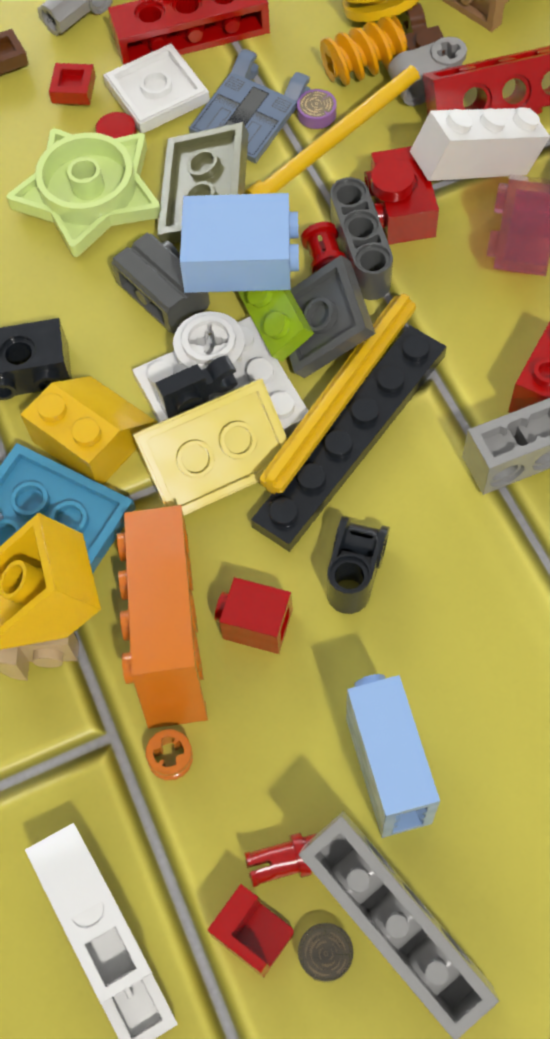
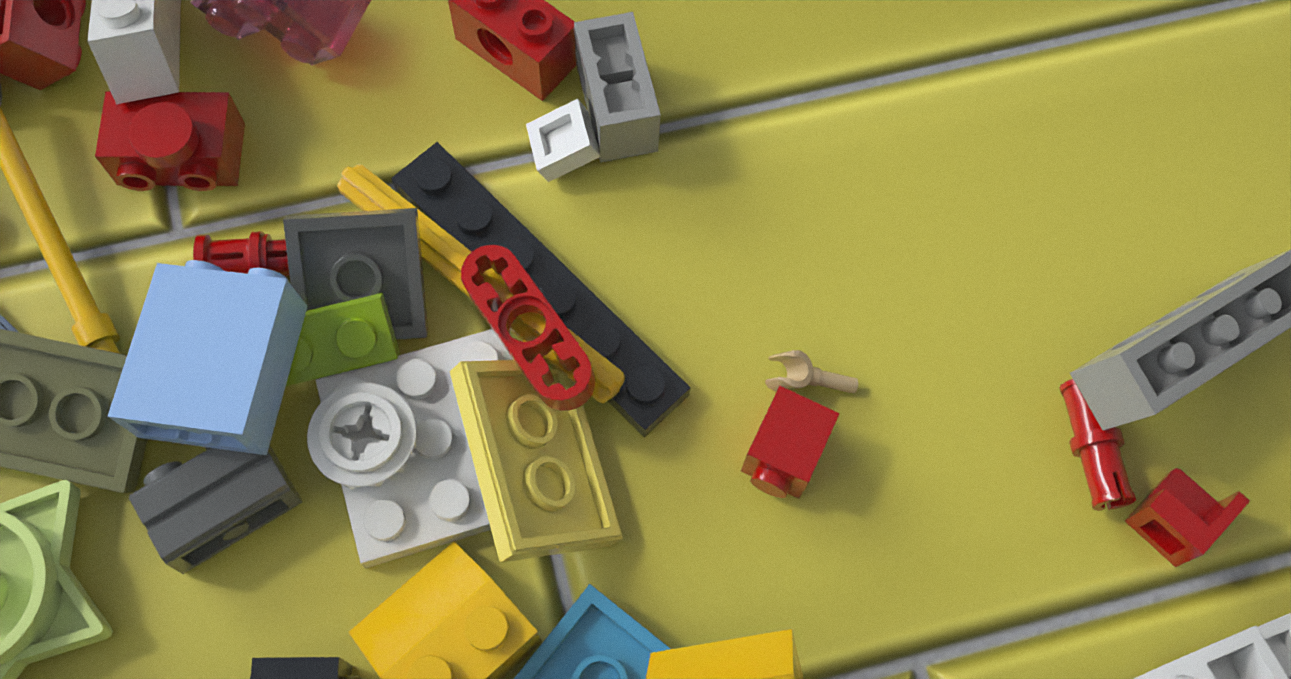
camera: 90 degrees left, 5 degrees up
orange wedge [117,505,208,729] -> none
orange bush [146,730,193,781] -> none
black plate [155,355,238,419] -> none
clear smoke tile [298,923,354,983] -> none
black piece [327,516,390,614] -> none
dark grey beam [330,177,393,300] -> none
light blue brick [346,674,440,838] -> none
none -> red beam [461,245,596,411]
none -> white plate [526,99,601,182]
none -> tan hand [765,350,858,394]

